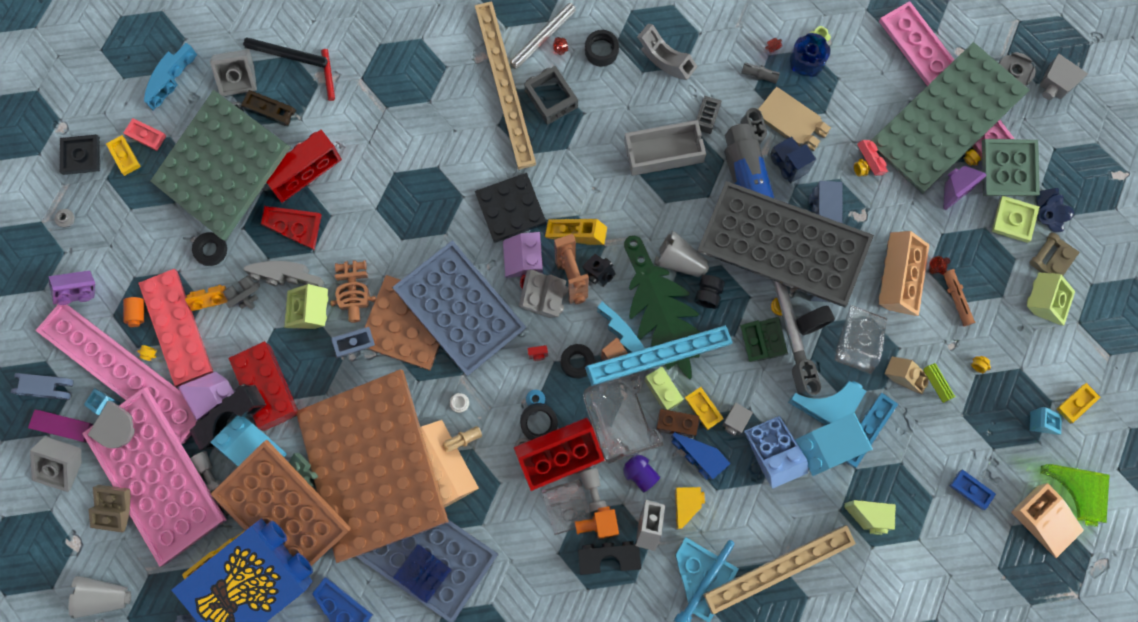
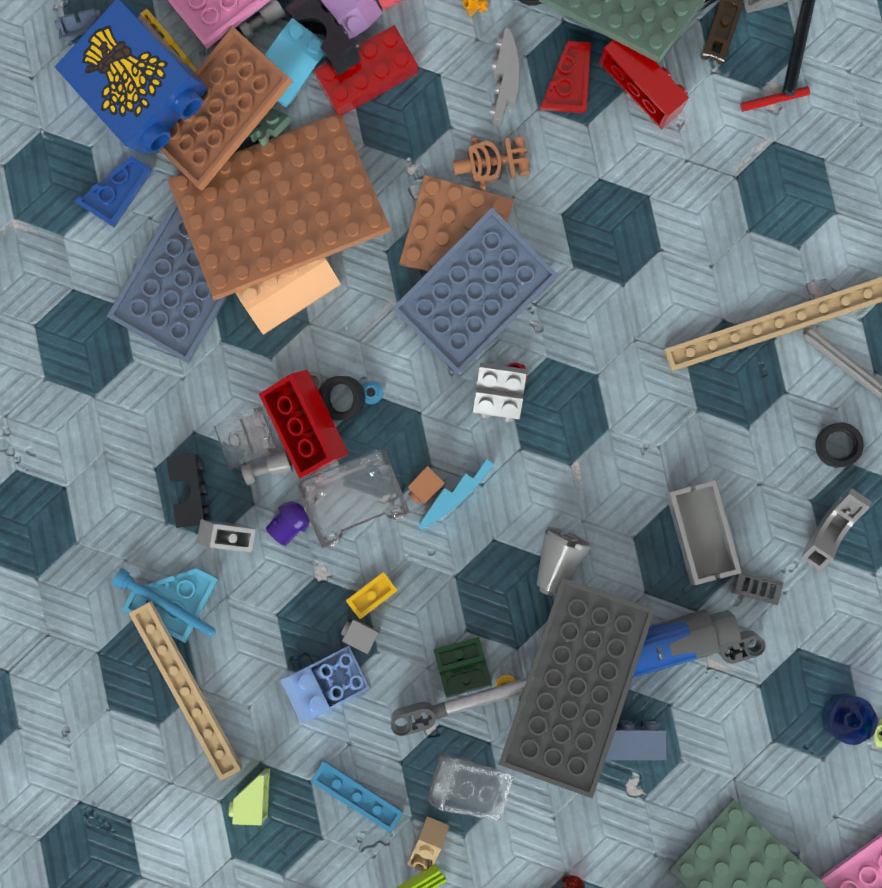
camera: 90 degrees right, 10 degrees up
dark grey hips [223,275,260,309] -> none
yellowish green slope [284,284,328,329] -> none
sand blue slope [331,327,375,359] -> none
clear blue slope [393,544,452,604] -> none
tan axle [443,426,482,452] -> none
white plate [450,393,469,413] -> none
black plate [475,173,547,243] -> none
lavender slope [503,232,543,278] -> none
dark grey window [524,66,578,125] -> none
red plate [528,345,548,361] -> none
yellow slope [545,219,607,245] -> none
clear red plate [553,37,568,55] -> none
nougat fence [554,234,589,304] -> none
black tyre [560,344,595,379] -> none
orange brick [575,506,619,539] -> none
black brick [582,254,616,287] -> none
medium azure tile [585,325,733,386] -> none
dark green plant [624,235,701,379] -> none
yellowish green brick [644,366,684,410] -> none
reddish brown brick [655,409,699,439] -> none
blue slope [671,432,731,481] -> none
yellow slope [675,487,705,530] -> none
black wheel [694,275,725,309] -> none
dark grey pin [741,62,780,84] -> none
tan tile [759,87,831,151] -> none
clear red plate [765,37,783,53] -> none
dark blue brick [770,136,816,184] -> none
medium azure arch [788,381,866,425] -> none
medium azure slope [795,412,873,476] -> none
black tyre [796,305,835,335] -> none
yellow plate [853,159,870,177] -> none
coral plate [857,140,888,176] -> none
light nougat slope [879,231,929,316] -> none

